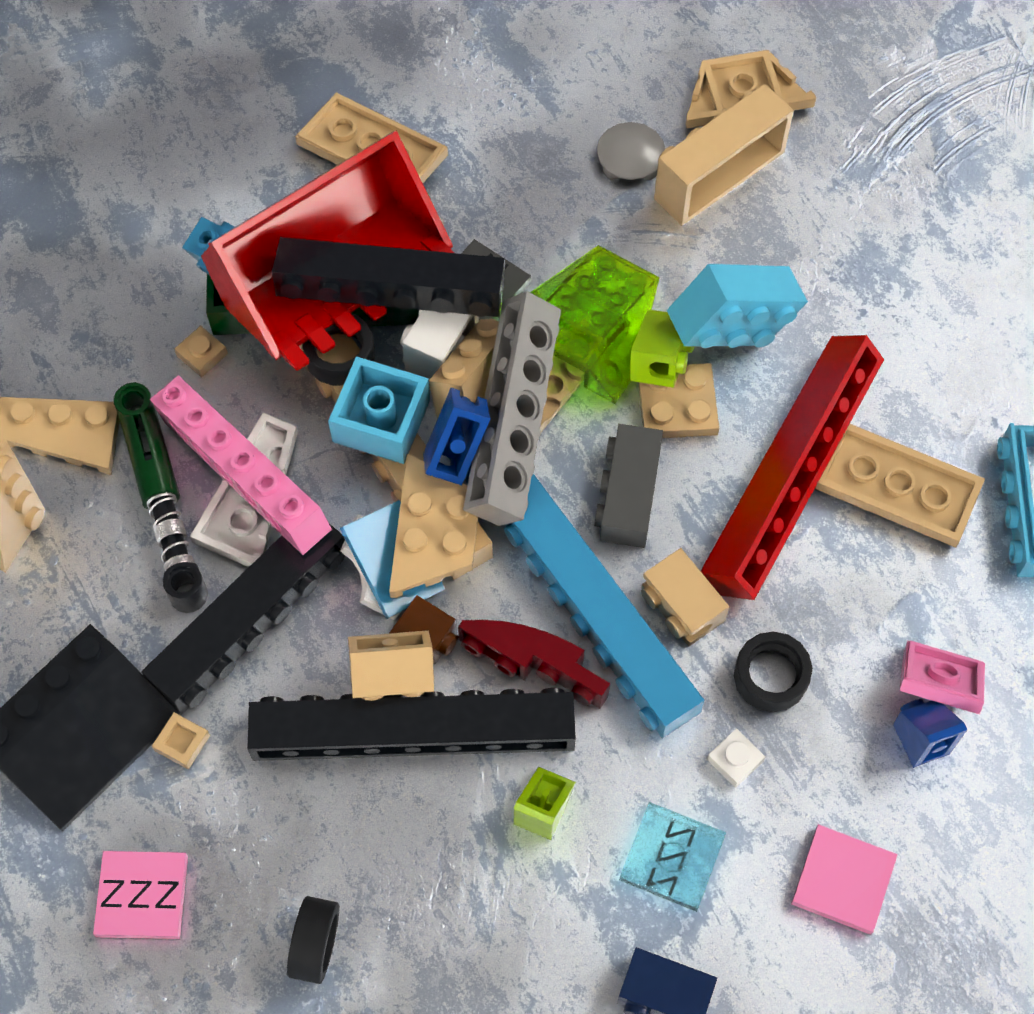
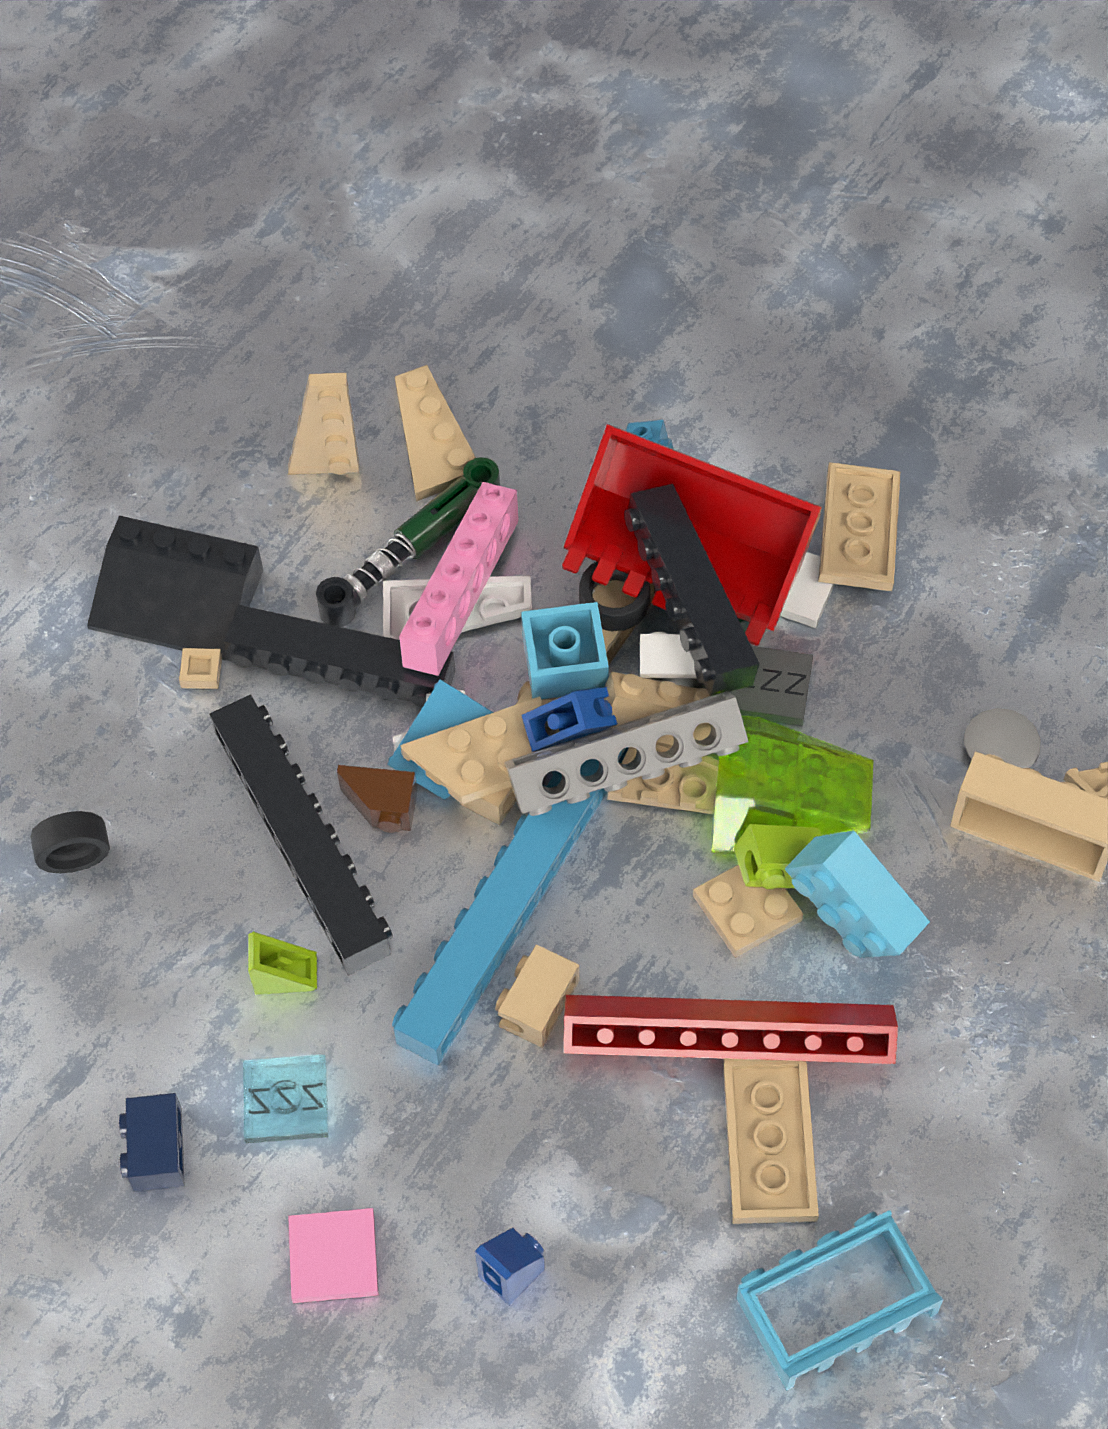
camera: 65 degrees right, 5 degrees down
bright pink tile [93,851,188,939] -> none
tan plate [174,325,228,377] -> none
tan brick [348,630,434,701] -> none
dark red slope [458,620,610,709] -> none
dark grey brick [594,423,663,548] -> none
white plate [707,728,766,788] -> none
black tyre [733,631,813,712] -> none
bright pink tile [899,640,985,715] -> none

